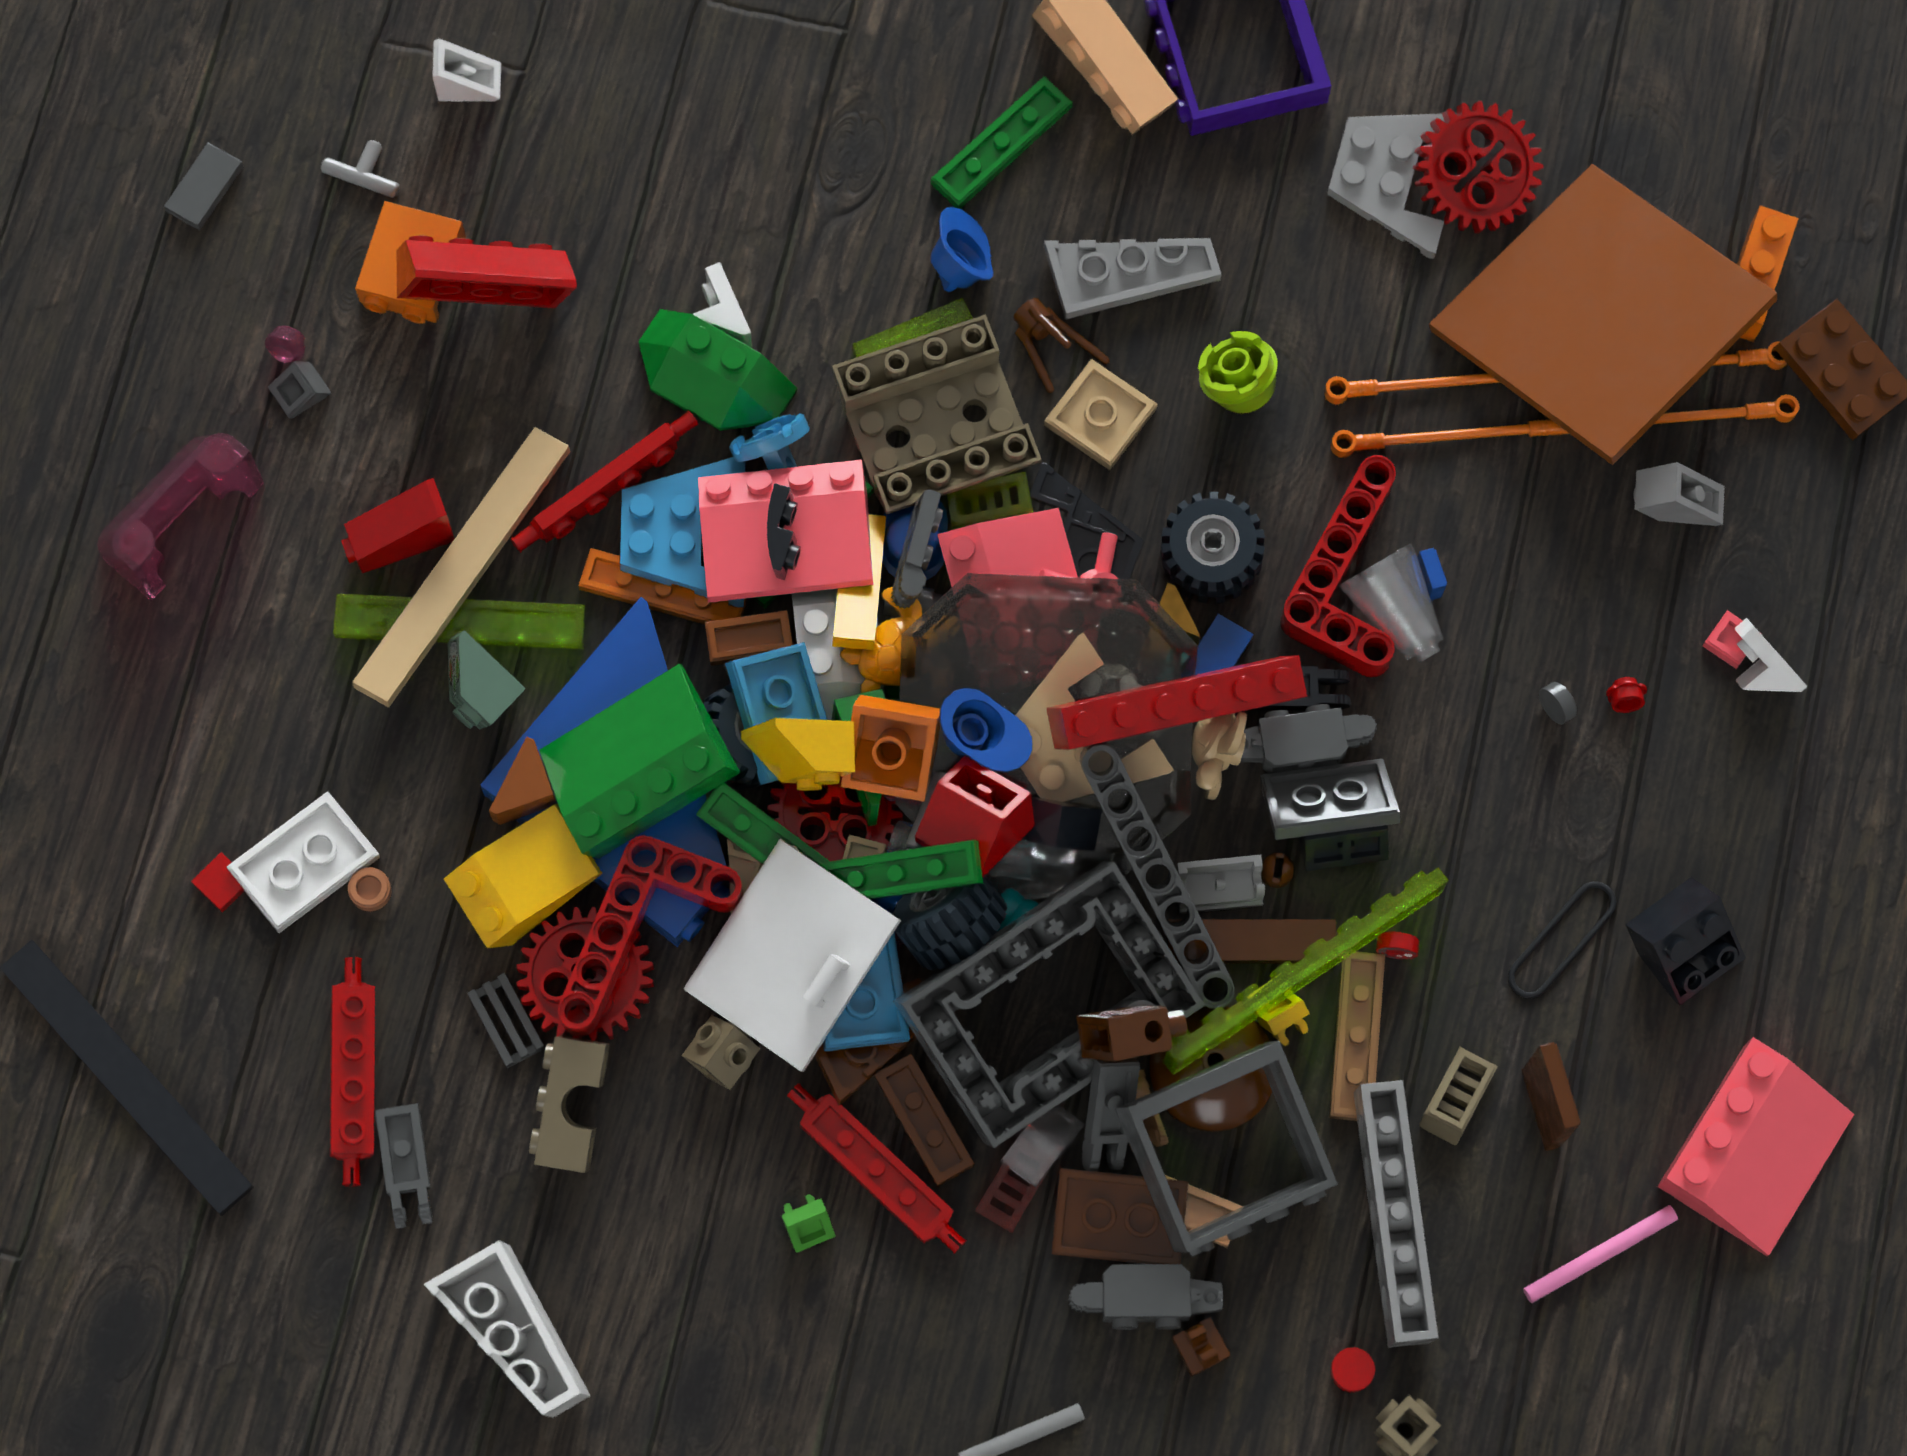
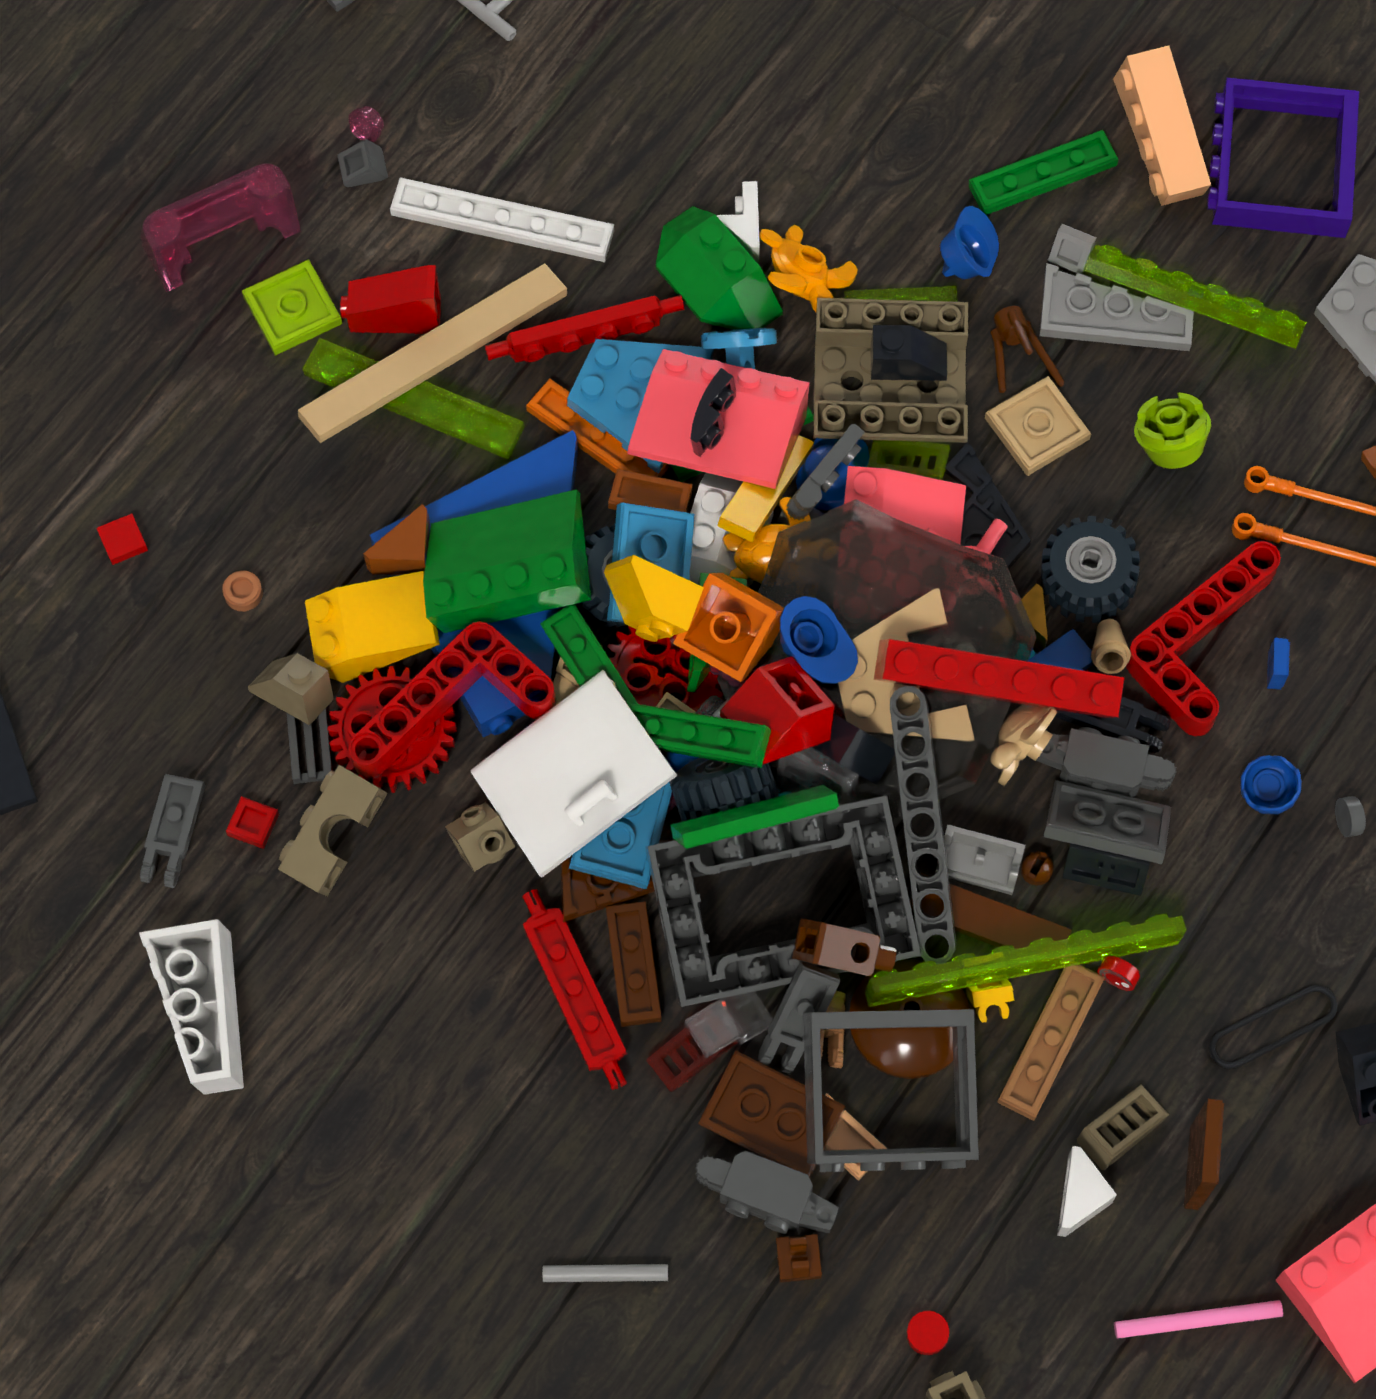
camera: 25 degrees right, 5 degrees down
white tile [226,791,380,933] -> none
red plate [330,957,375,1187] -> none
orange panel [355,201,466,324] -> none
red slope [397,235,577,308] -> none
sand green slope [448,630,526,730] -> none
bright green tile [781,1194,836,1253] -> none
clear cone [1339,543,1443,663] -> none
light grey brick [1353,1080,1438,1348] -> none
none -> red tile [226,796,279,849]
none -> lime tile [242,259,343,355]
none -> dark tan slope [248,653,334,725]
none -> white tile [390,178,614,262]
none -> green tile [670,785,839,849]
none -> light orange animal [759,225,858,312]
none -> black slope [871,325,947,381]
none -> light grey tile [1048,224,1097,274]
none -> white slope [1057,1146,1117,1237]
none -> clear neon green plate [1084,245,1307,349]
none -> tan cone [1091,619,1131,674]
none -> blue hair [1240,755,1302,815]

